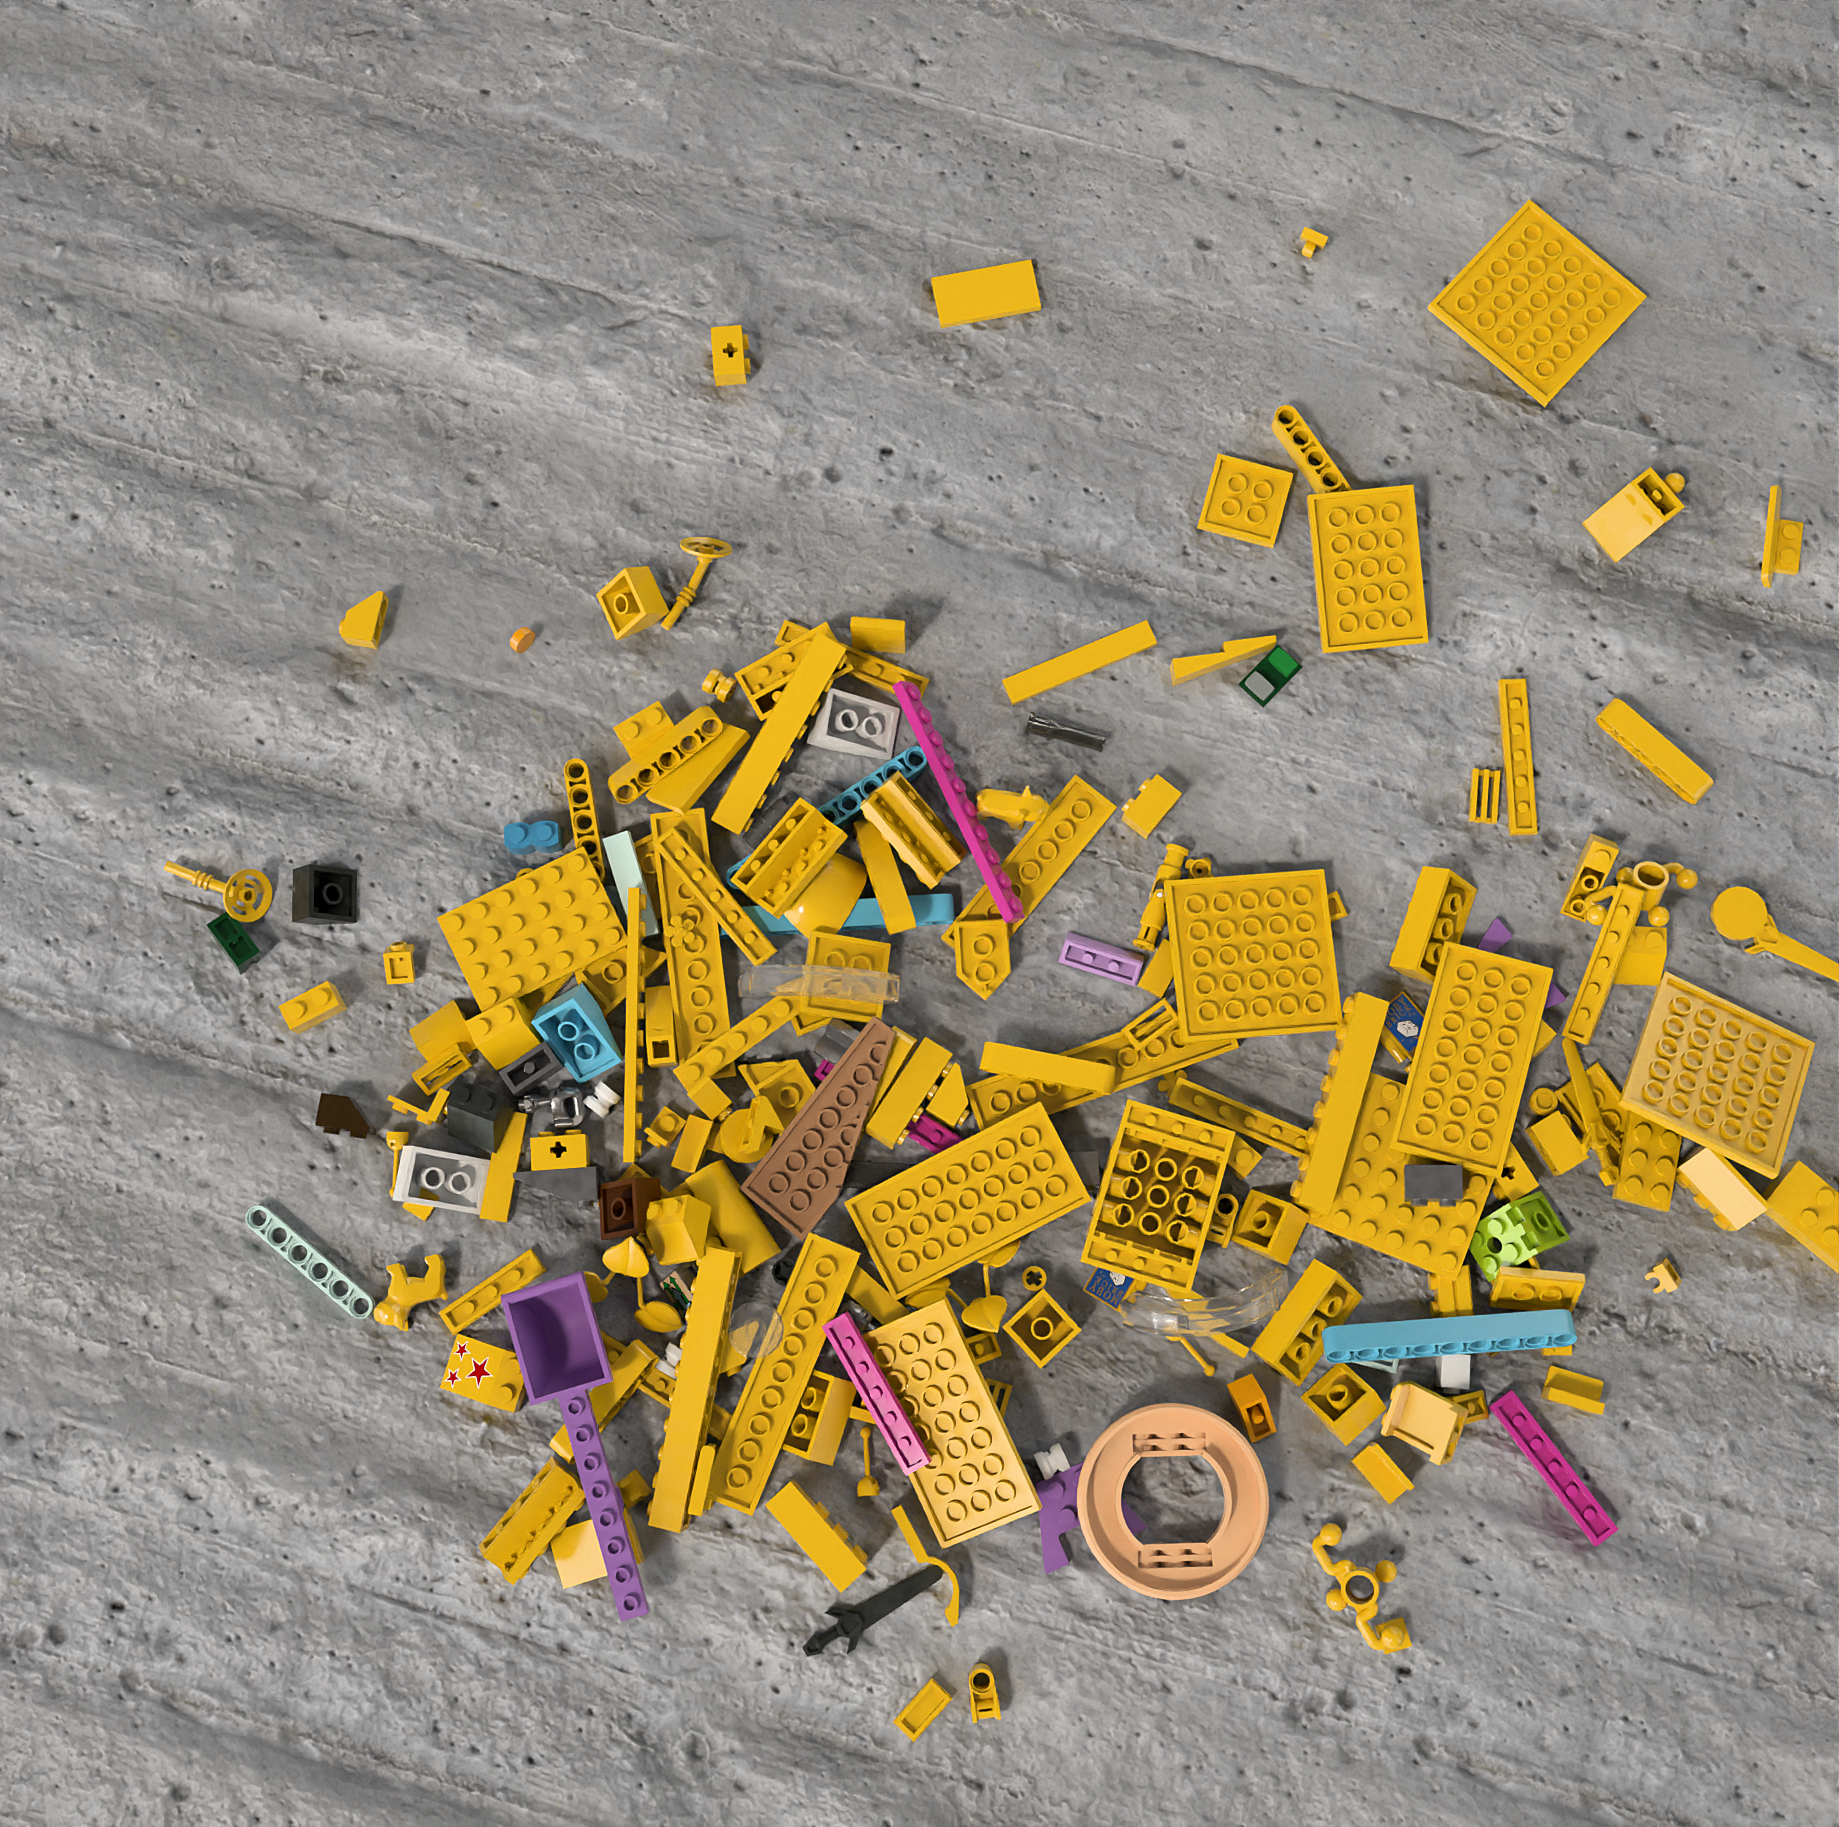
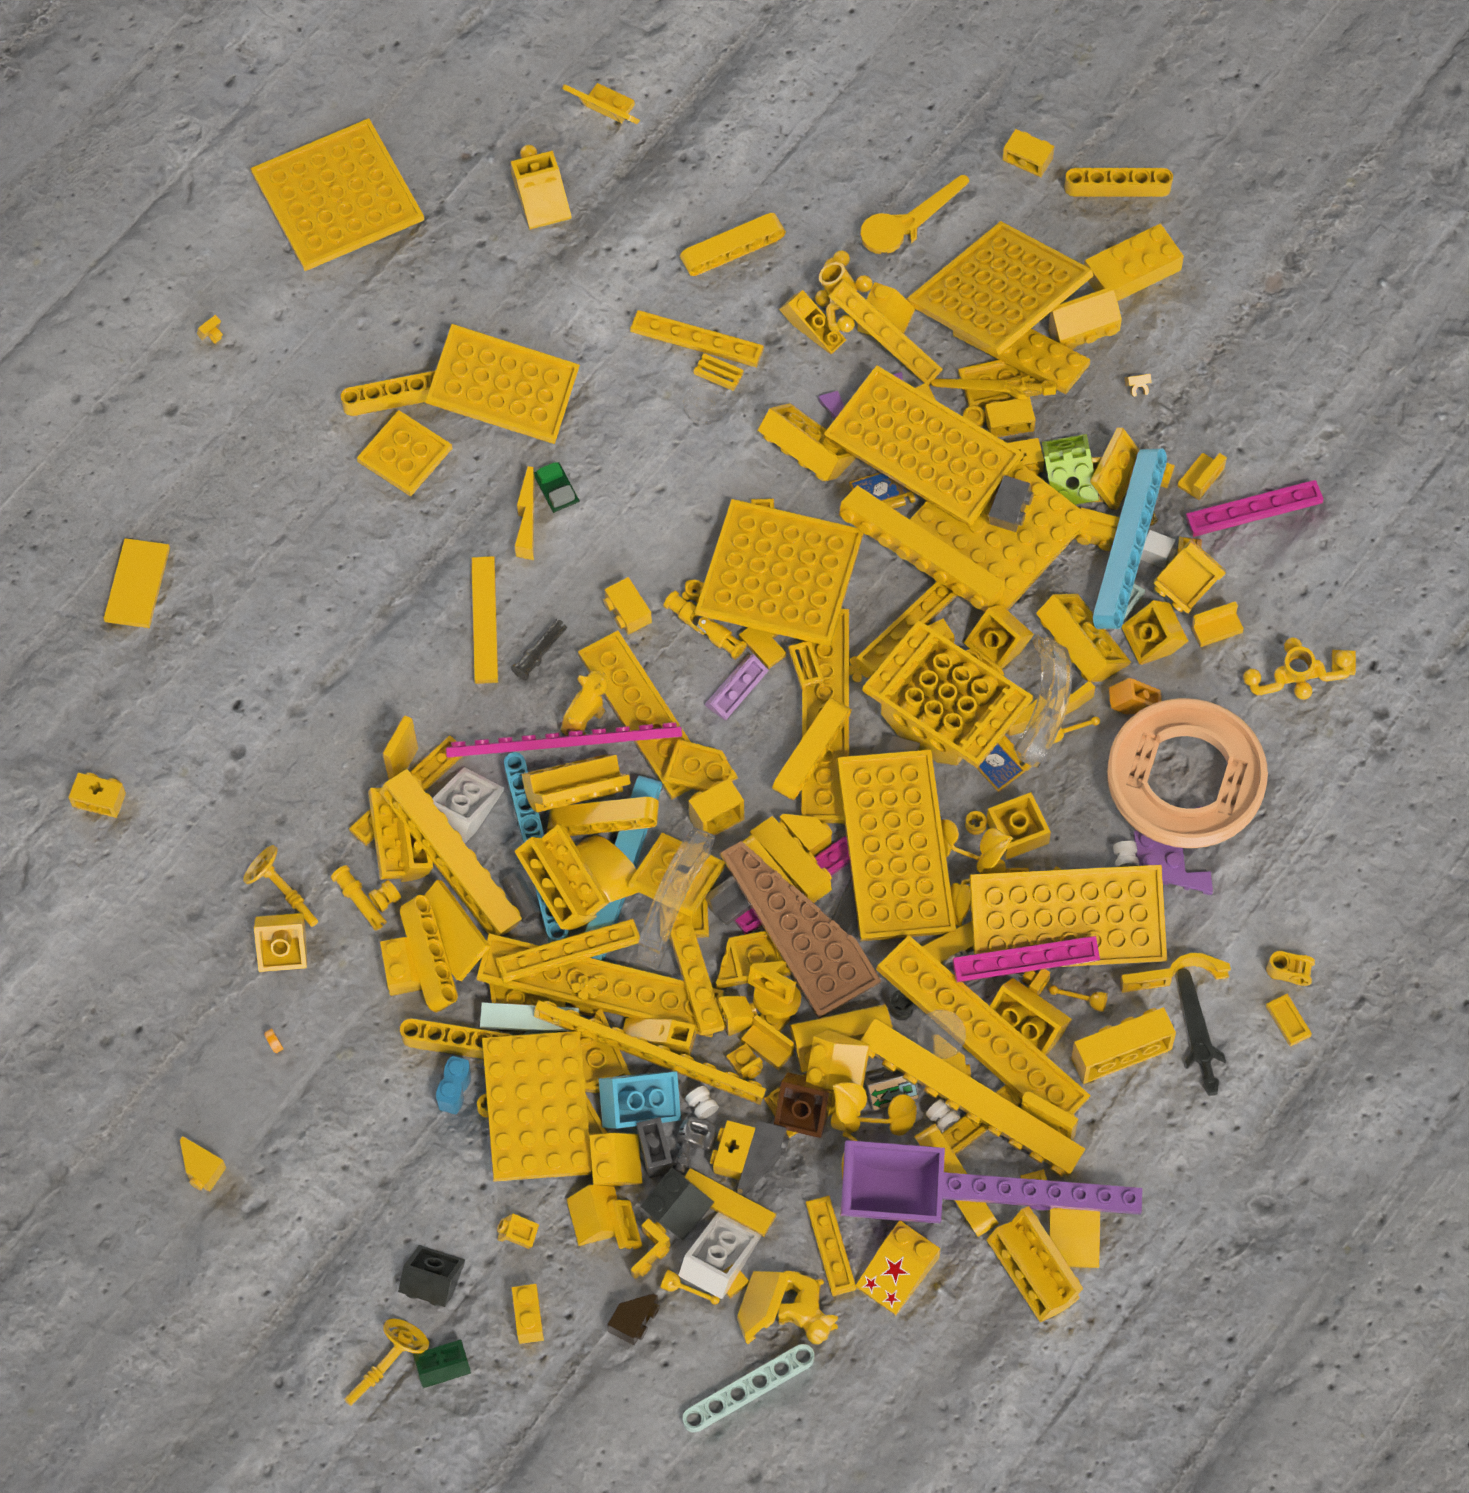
camera: 70 degrees left, 15 degrees down
none -> yellow pin [331,865,387,931]
none -> yellow brick [688,778,745,842]
none -> yellow tile [737,1271,790,1344]

